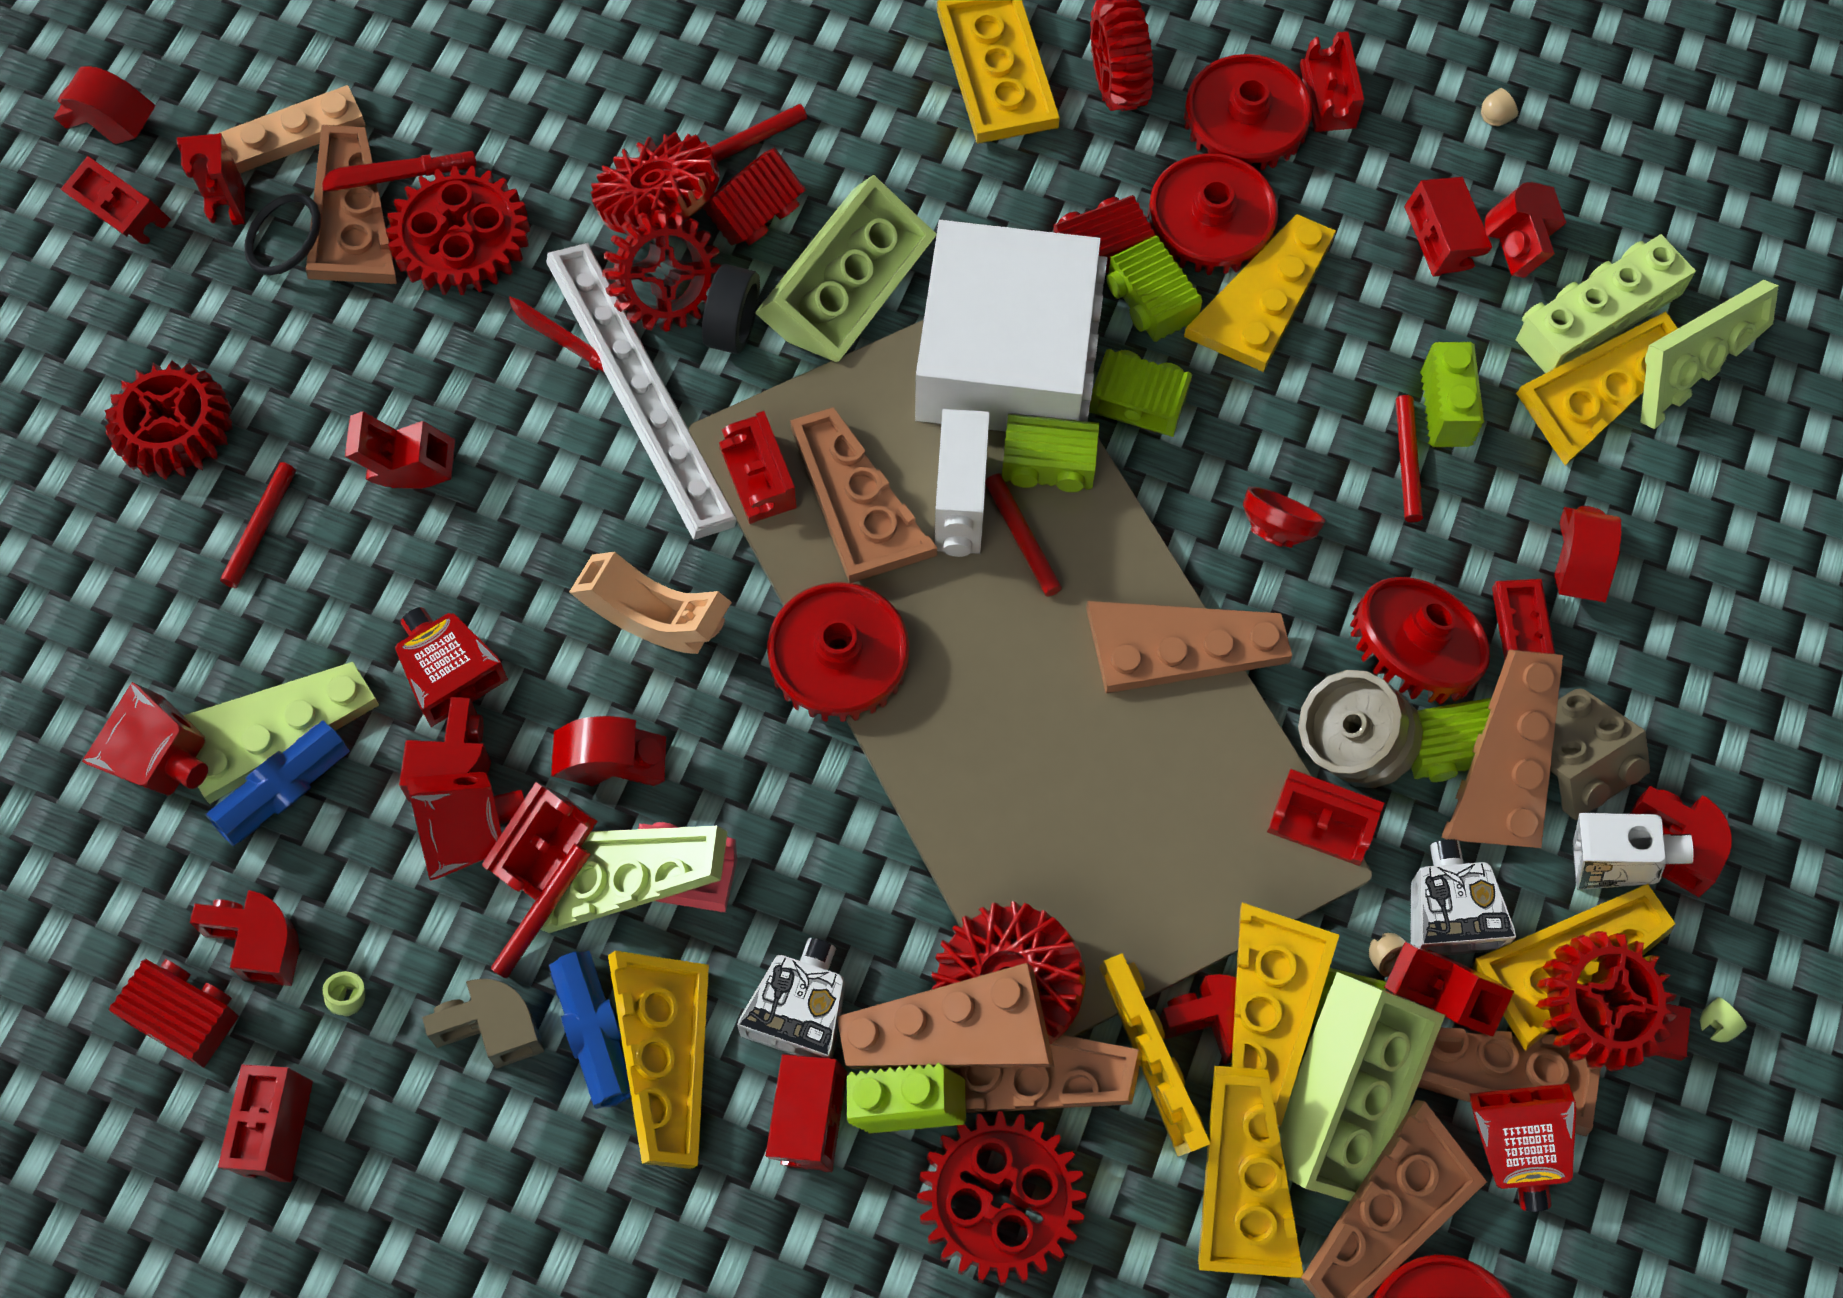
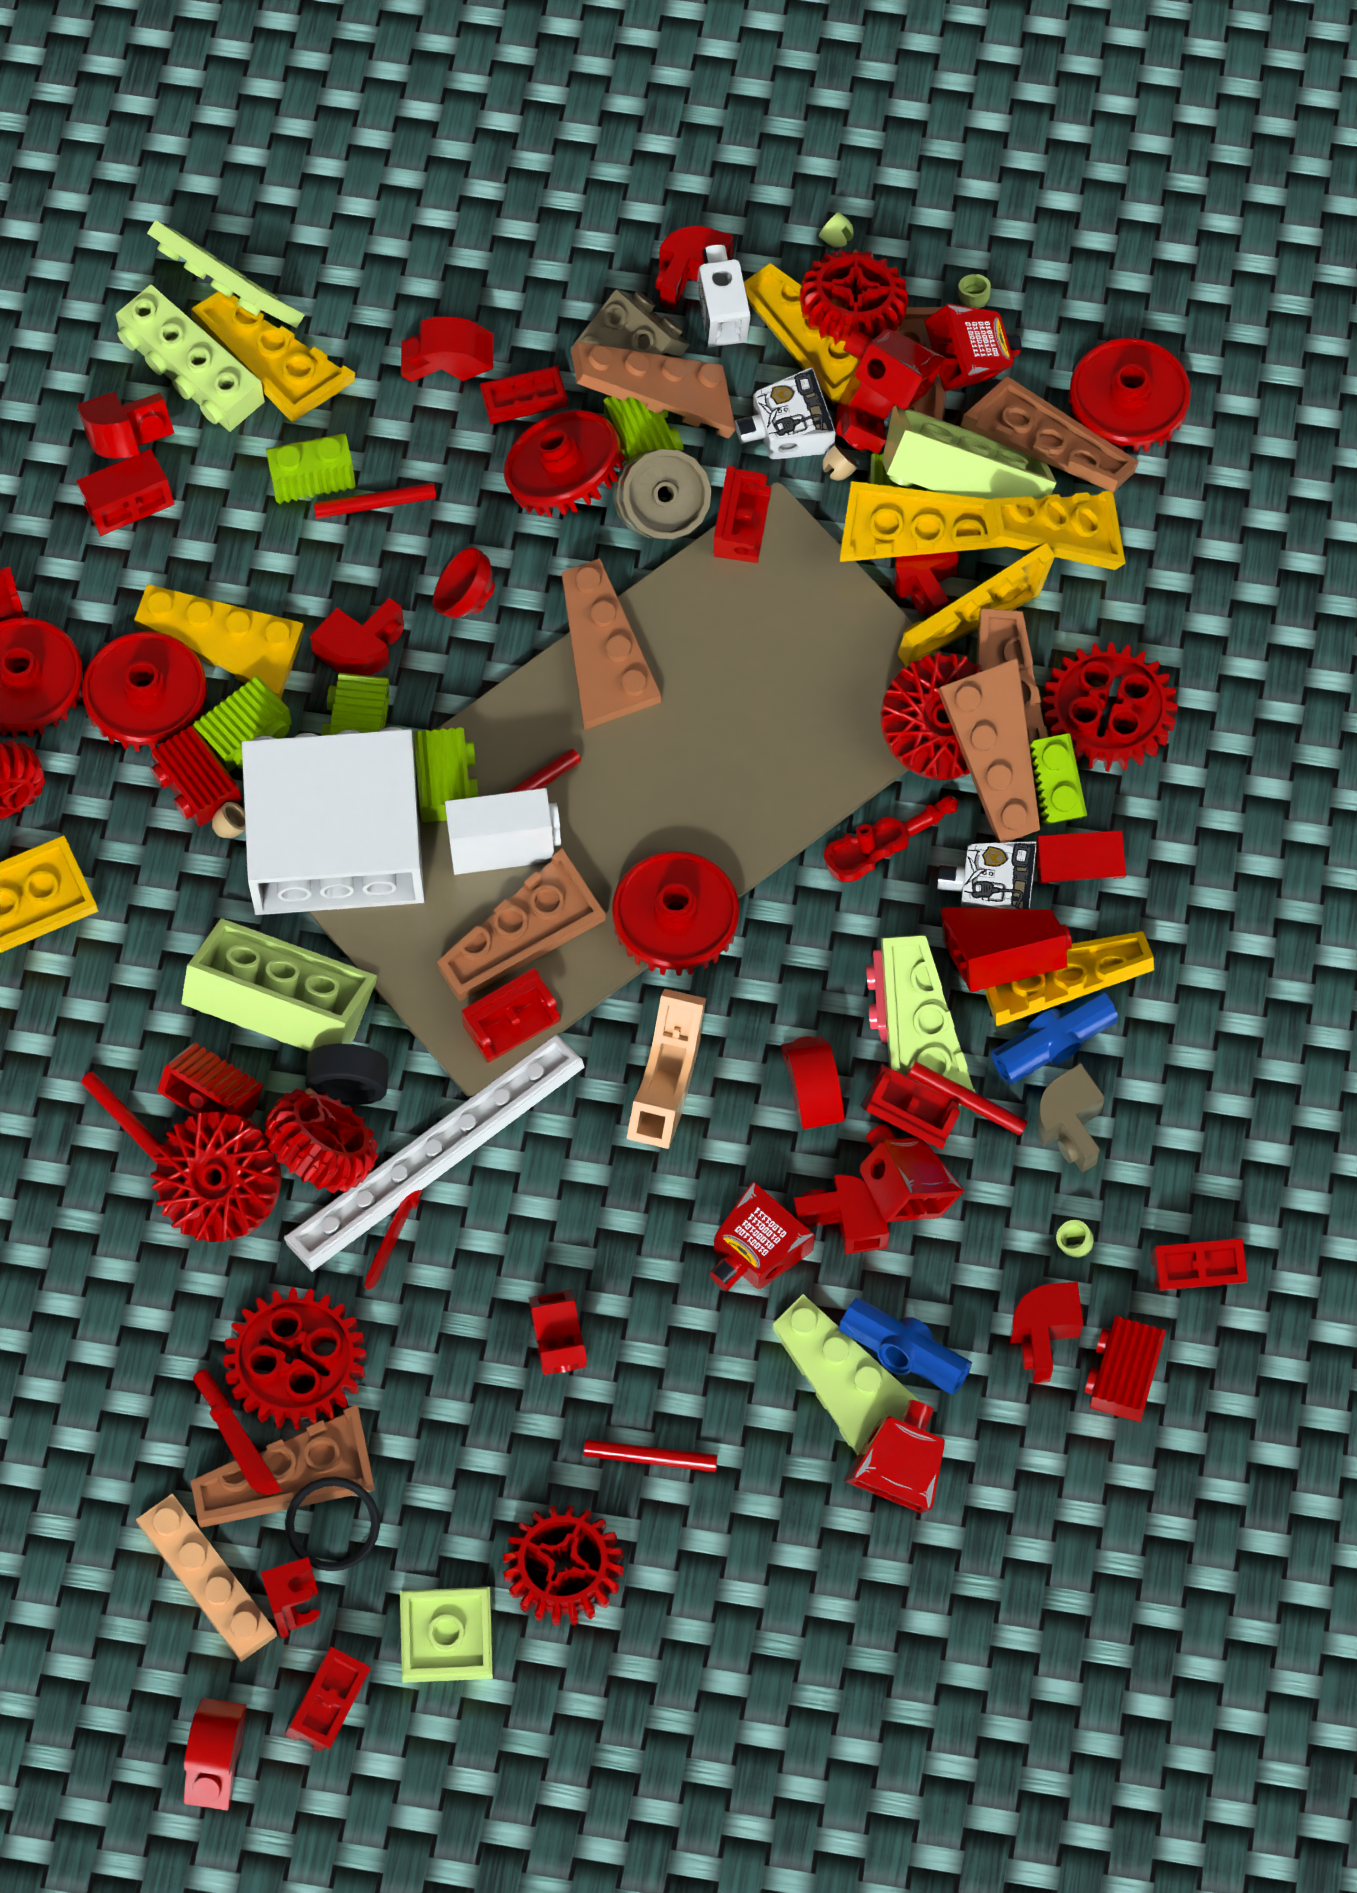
camera: 100 degrees left, 0 degrees up
none -> red brick [310,598,404,676]
none -> yellowish green tile [400,1587,493,1683]
none -> red piece [823,796,959,882]
none -> red torso [843,329,946,411]
none -> red slope [941,907,1072,993]
none -> yellowish green hinge [959,274,991,309]

